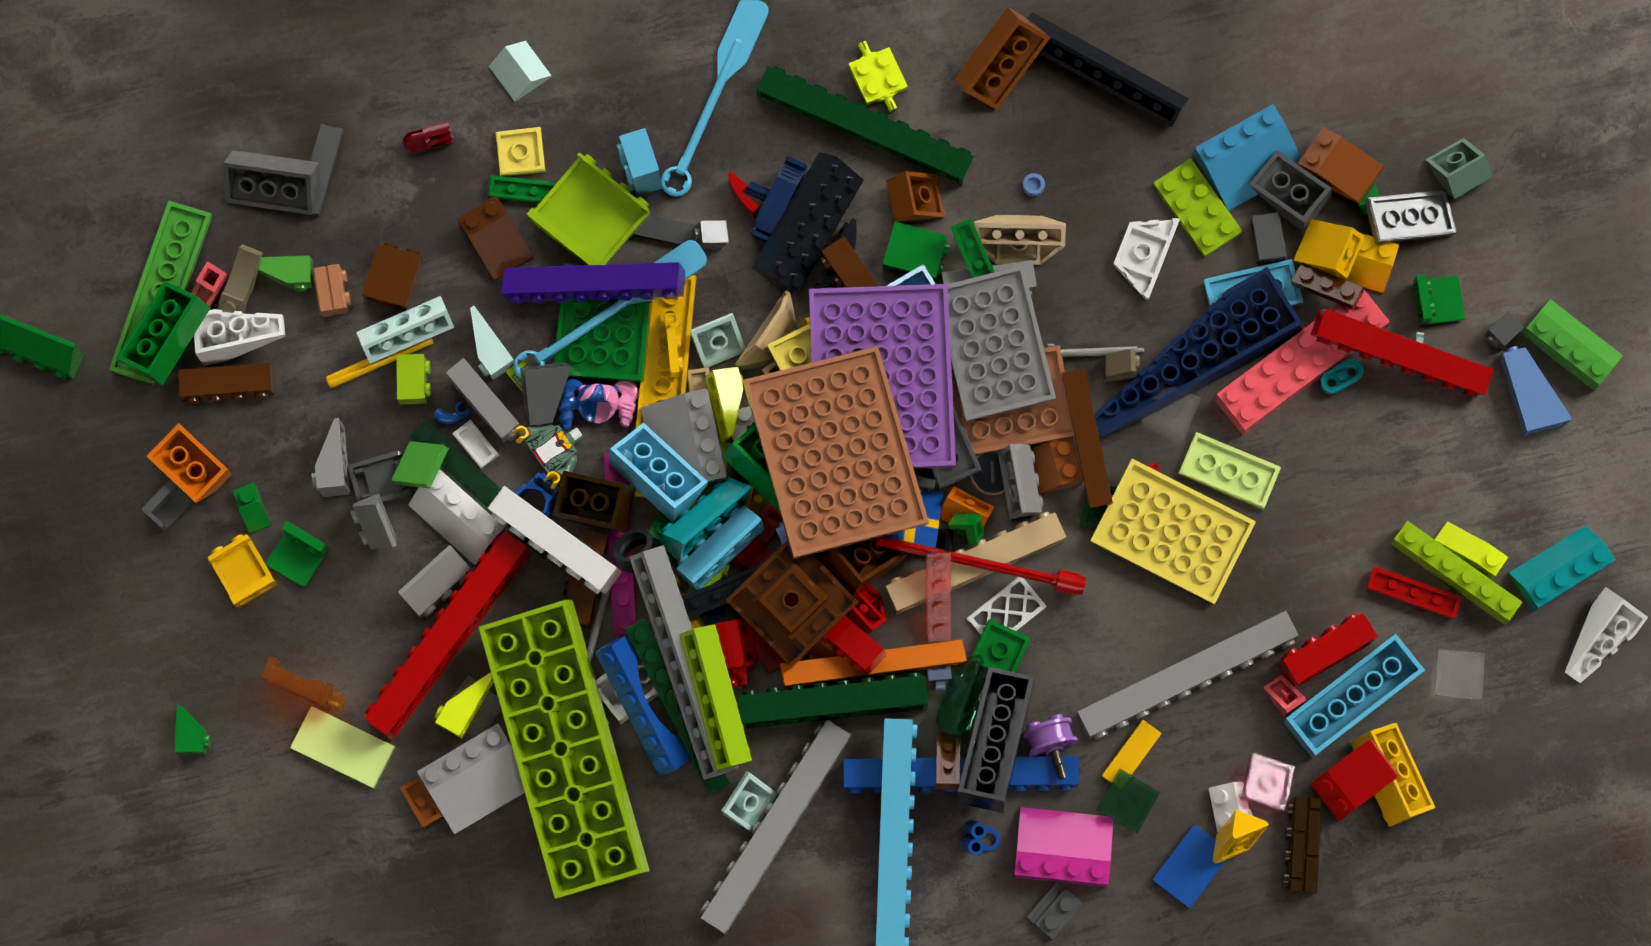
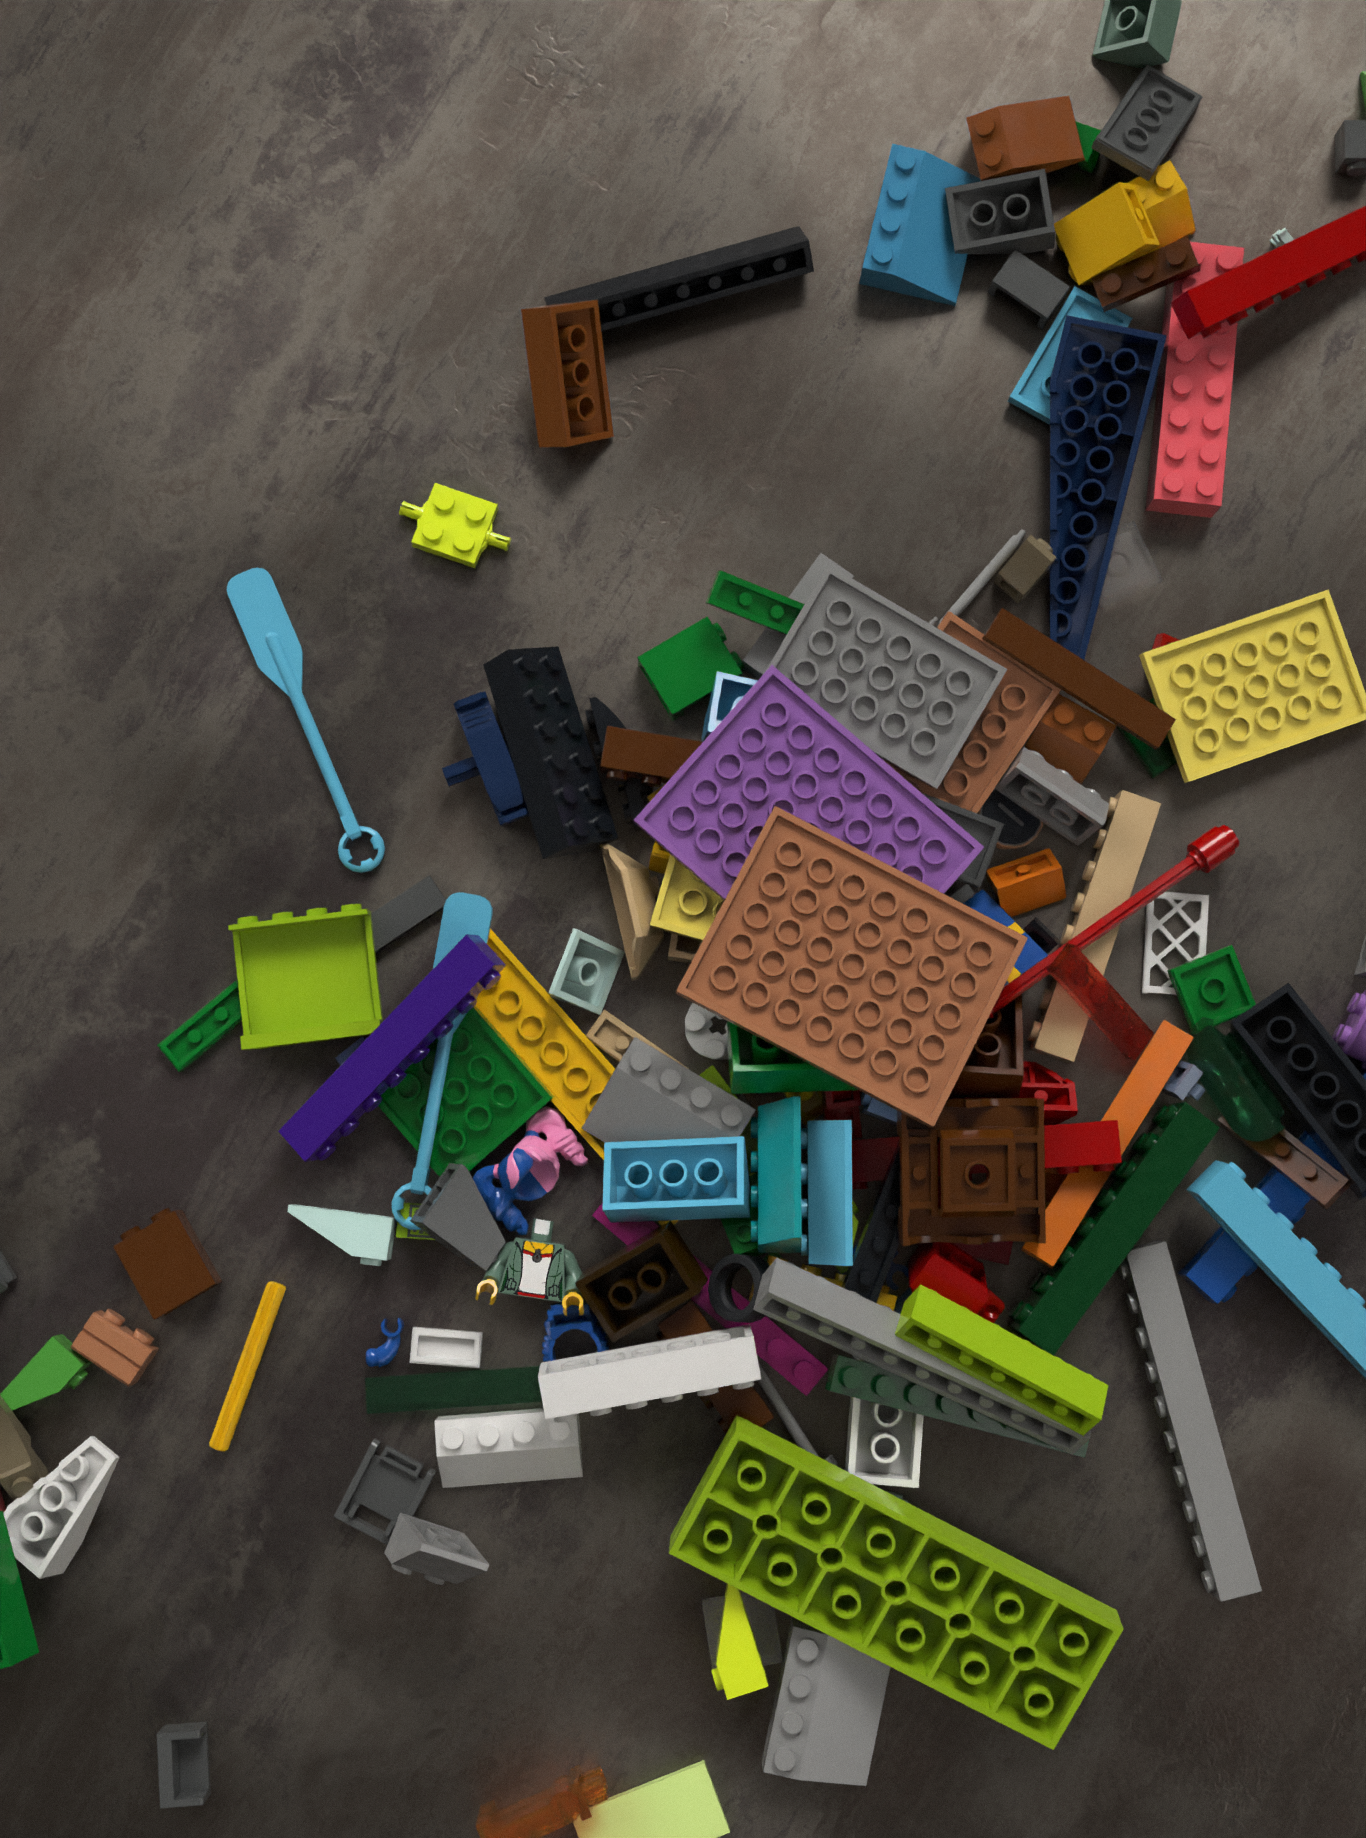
camera: 50 degrees left, 5 degrees up
orange slope [146,423,232,503] -> none
reddish brown brick [178,363,274,404] -> none
yellow panel [207,534,277,608] -> none
green slope [233,482,272,534] -> none
green bracket [266,521,329,587] -> none
light grey slope [312,418,350,497] -> none
light aqua brick [356,296,454,364] -> none
red brick [364,531,531,741] -> none
bright green tile [391,441,448,489] -> none
lime brick [397,354,431,405] -> none
light grey slope [398,545,472,619] -> none
dark orange plate [400,776,444,829] -> none
dark red arm [403,121,454,152] -> none
light grey slope [446,358,520,443] -> none
reddish brown slope [457,195,533,281] -> none
light aqua slope [489,41,552,102] -> none
light yellow tile [496,127,546,177] -> none
blue arch [595,635,690,776] -> none
medium azure brick [617,128,662,197] -> none
yellow hinge [664,313,683,378] -> none
brick [691,220,729,249] -> none
neon yellow slope [705,367,744,442] -> none
light aqua slope [721,771,777,832] -> none
red slope [728,171,760,218] -> none
dark green brick [756,66,974,186] -> none
dark orange slope [886,171,945,224] -> none
green panel [948,514,984,545] -> none
tan wedge [974,215,1066,265] -> none
medium blue tile [1022,173,1045,197] -> none
white wing [1113,218,1180,300] -> none
lime plate [1153,158,1243,258] -> none
yellowish green tile [1178,432,1281,510] -> none
teal plate [1320,359,1364,395] -> none
green bracket [1413,274,1465,326] -> none

